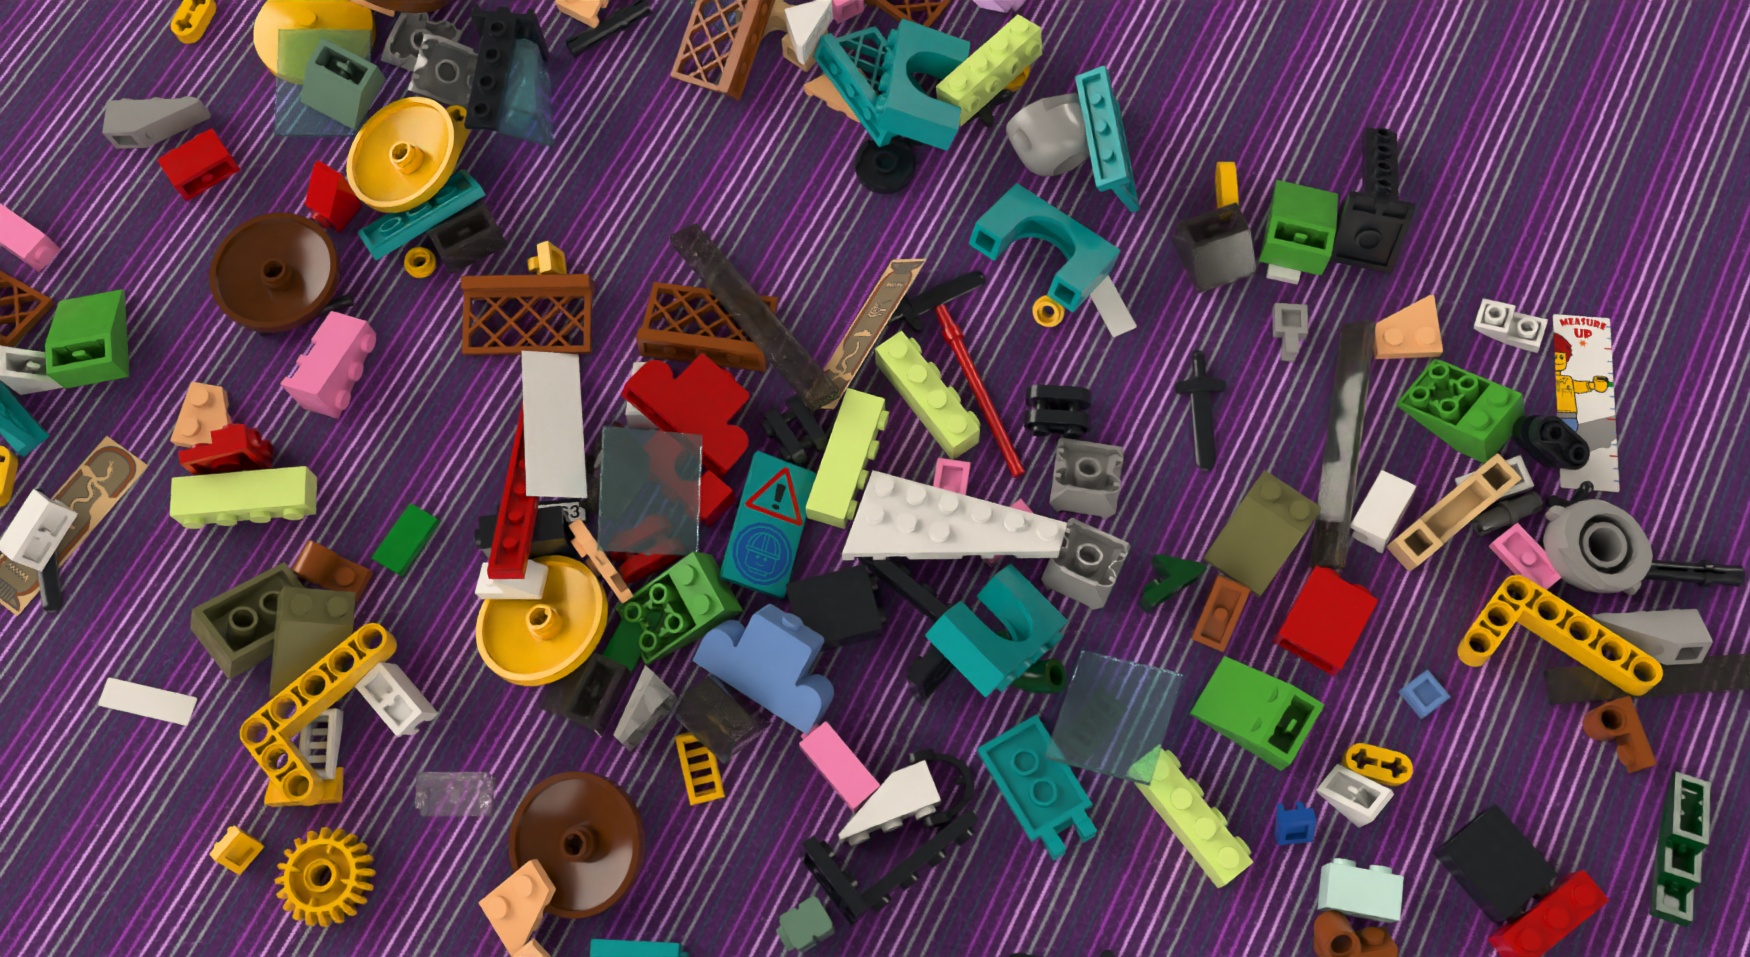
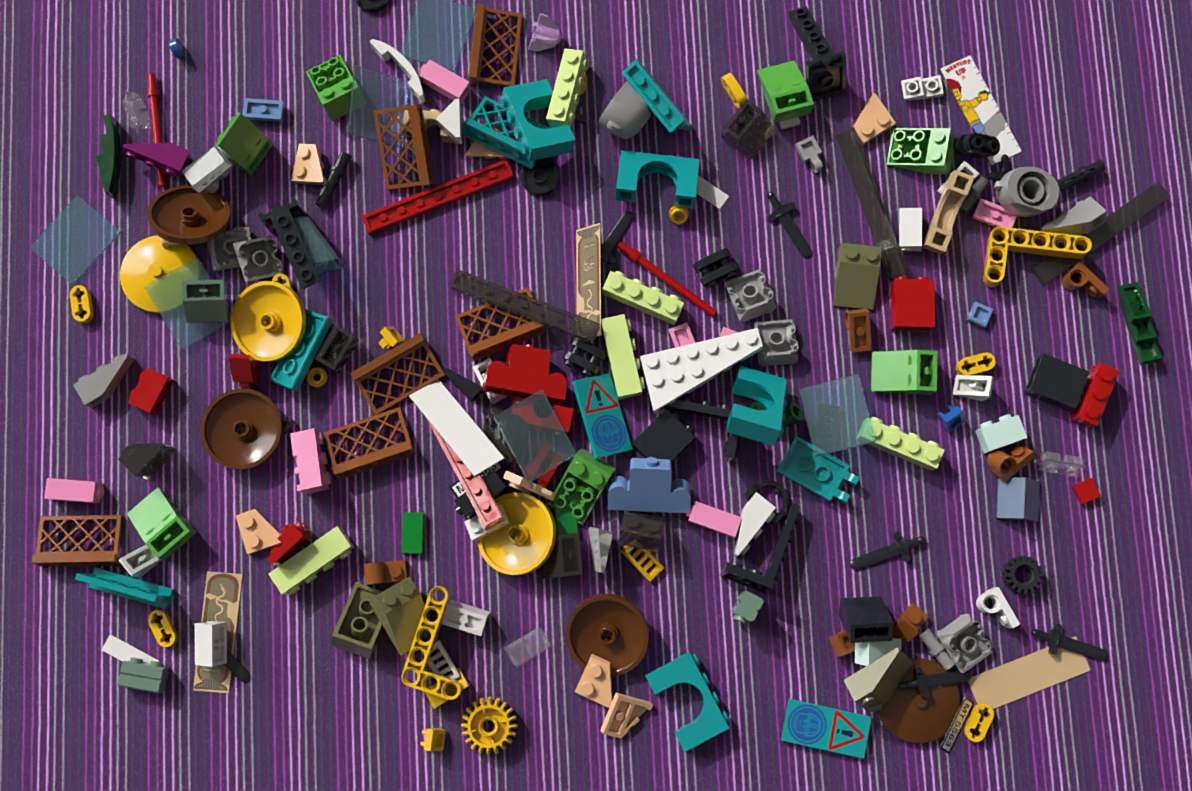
camera: 30 degrees left, 10 degrees up
white sticker [98,678,197,726] -> none
dark green slope [1139,554,1207,614] -> none
none -> clear smoke slope [118,443,177,480]
none -> dark orange fence [324,407,416,480]
none -> red tile [361,159,515,235]
none -> black slope [444,368,484,401]

